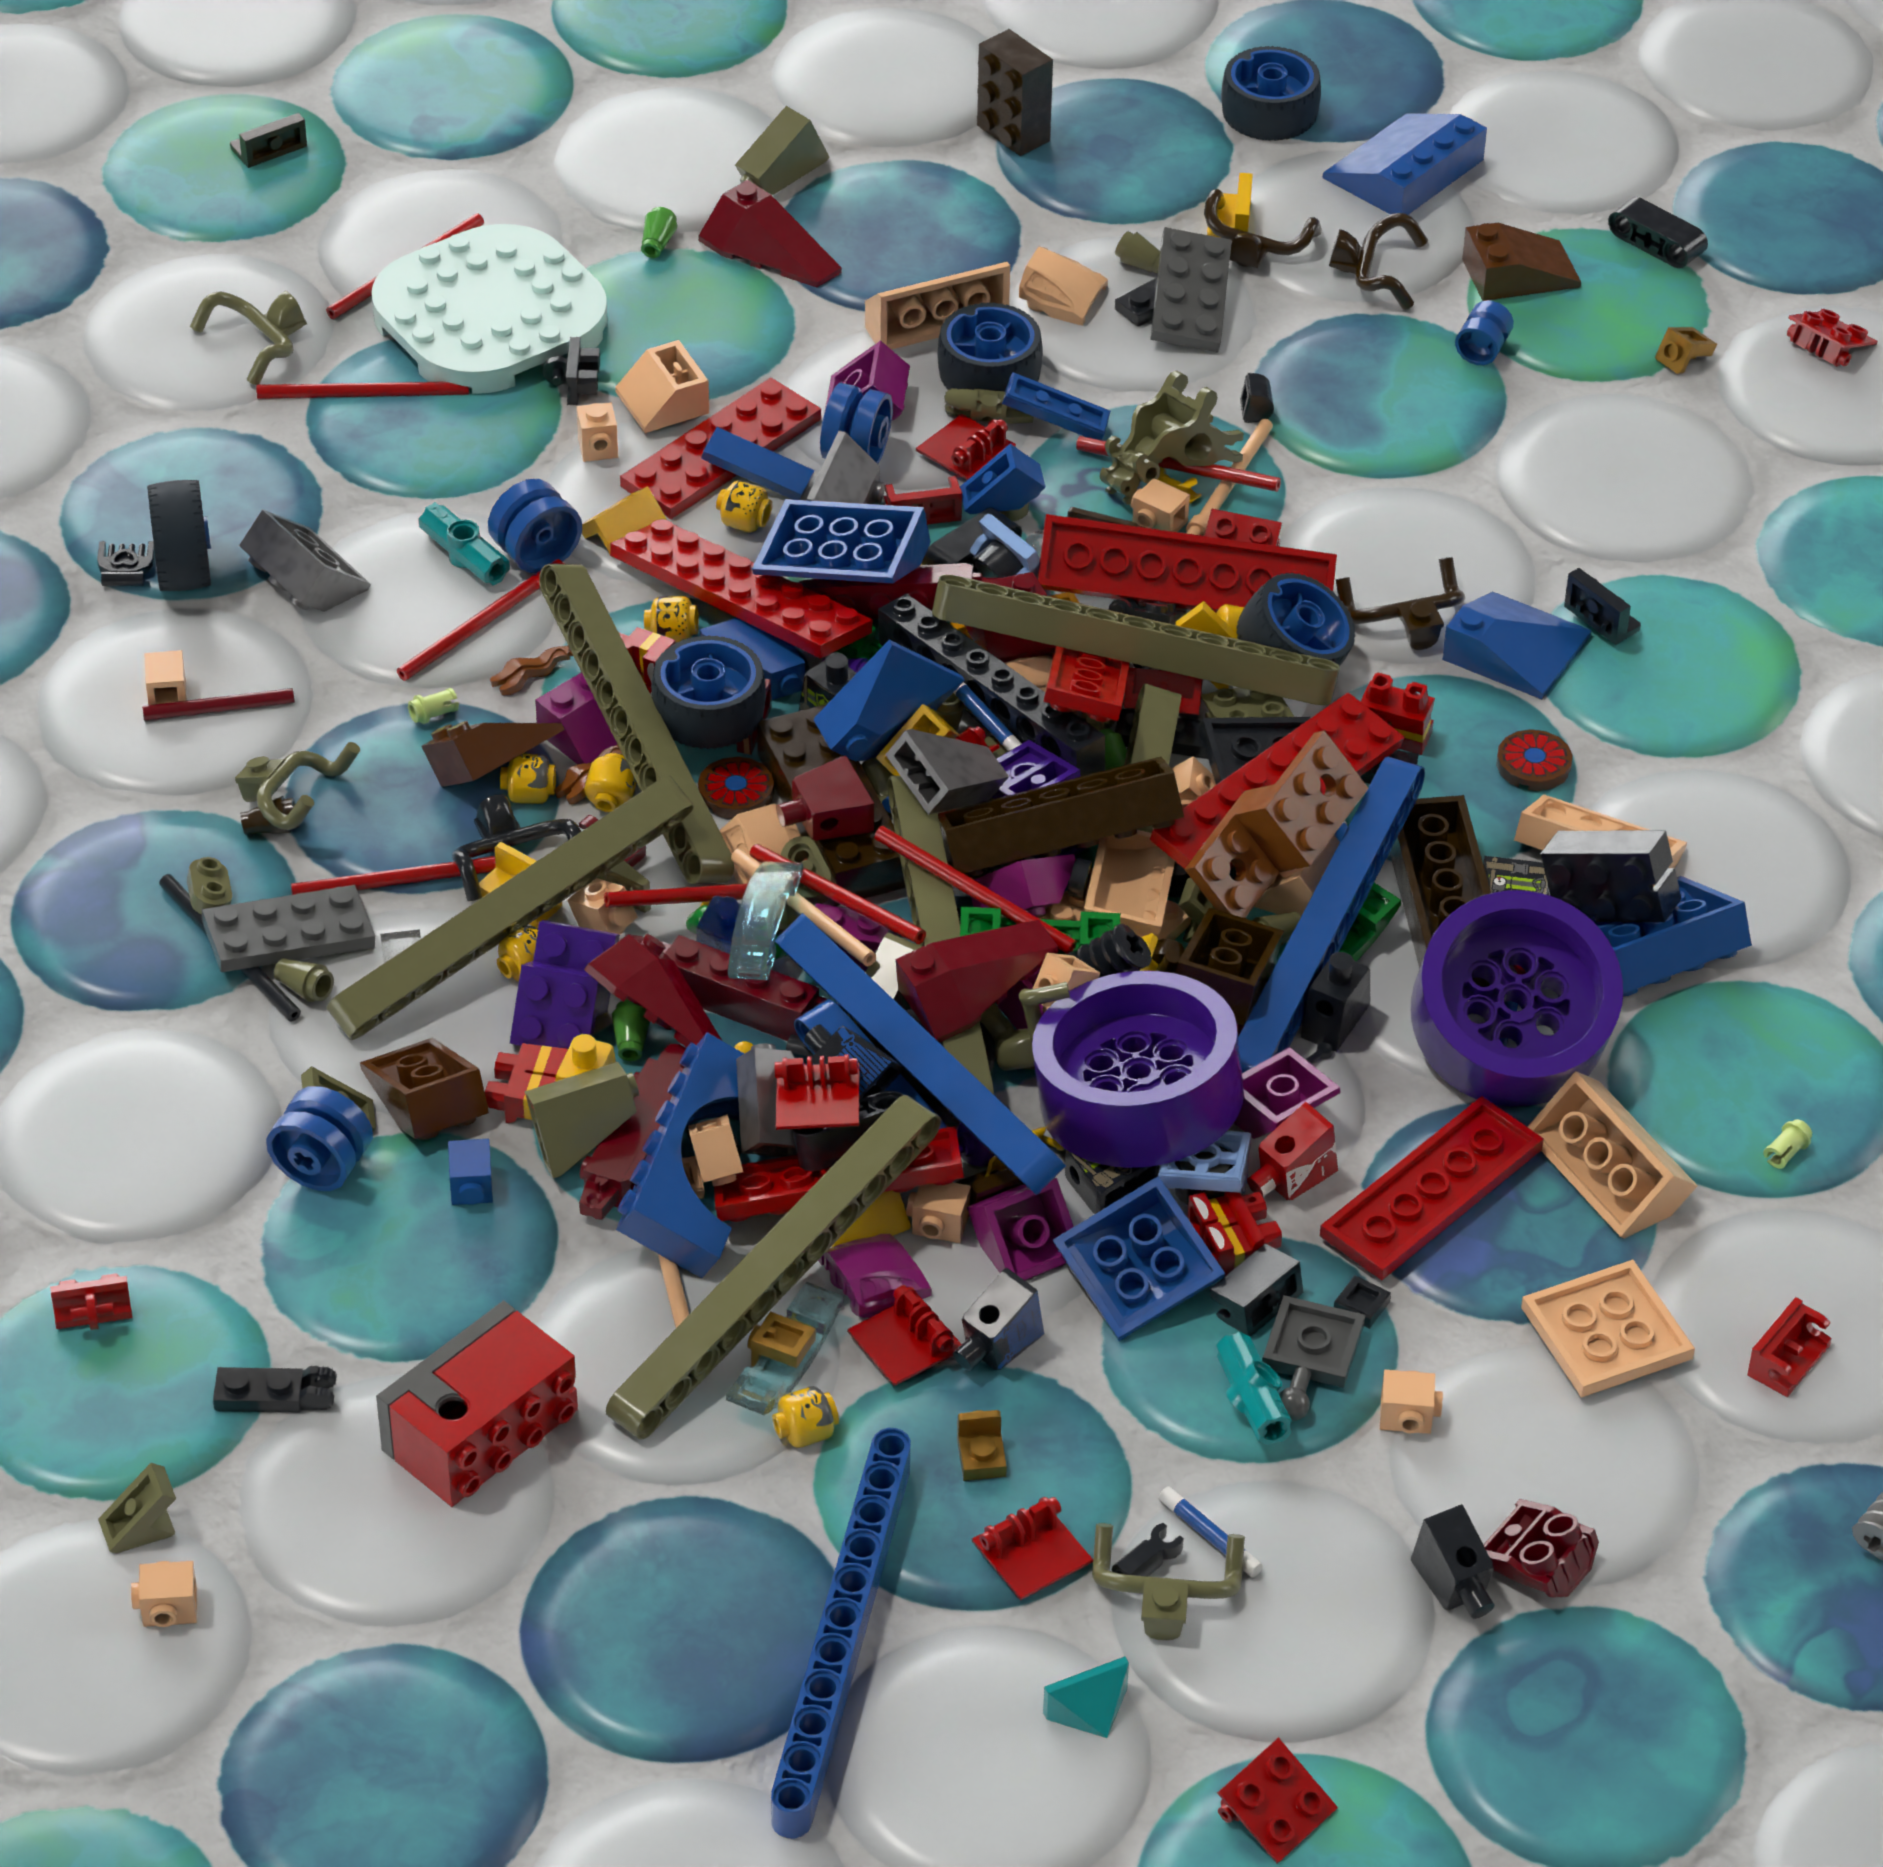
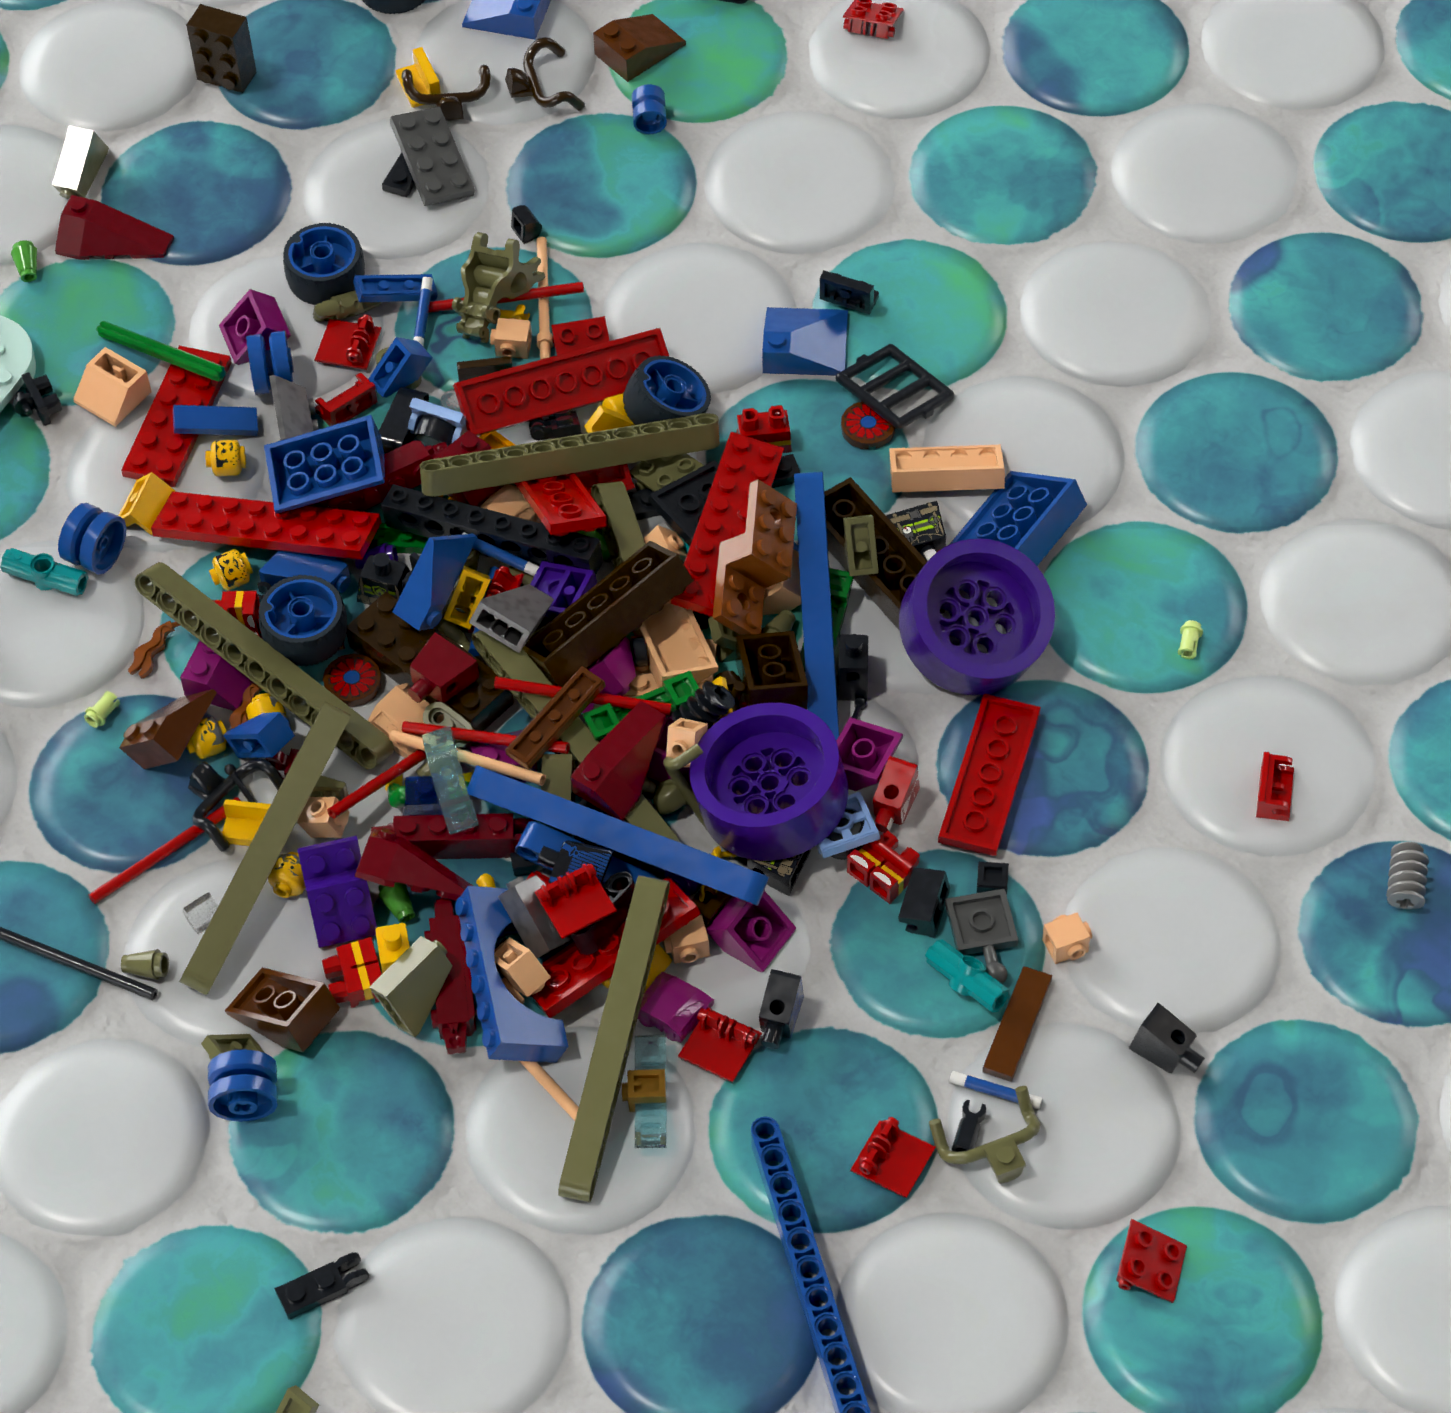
camera: 25 degrees left, 10 degrees up
red hips [50,1273,132,1330] -> none
olive plate [187,857,232,914] -> none
dark grey plate [202,885,375,972] -> none
olive piece [235,742,360,830] -> none
dark brown cone [240,796,300,835] -> none
red piece [376,1300,578,1507] -> none
red piece [397,559,564,681] -> none
blue brick [448,1138,493,1205] -> none
light nougat brick [576,402,618,462] -> none
yellow head [772,1386,839,1448] -> none
light nougat slope [865,262,1010,350] -> none
pearl gold bracket [957,1410,1007,1481] -> none
light nougat slope [1019,246,1108,326] -> none
teal slope [1043,1656,1129,1738] -> none
blue slope [1053,1176,1226,1341] -> none
olive cone [1115,231,1160,274] -> none
dark brown piece [1335,557,1465,650] -> none
dark red slope [1483,1499,1599,1598] -> none
light nougat plate [1521,1260,1695,1398] -> none
light nougat slope [1528,1071,1698,1239] -> none
black piece [1540,830,1682,922] -> none
pearl gold bracket [1655,327,1717,374] -> none
none -> green axle [96,321,227,382]
none -> blue slope [223,712,295,758]
none -> black hinge [224,764,255,802]
none -> blue bar [413,277,433,346]
none -> reddish brown tile [505,666,606,770]
none -> black bar [835,344,954,430]
none -> olive slope [843,515,879,576]
none -> reddish brown tile [982,966,1053,1082]

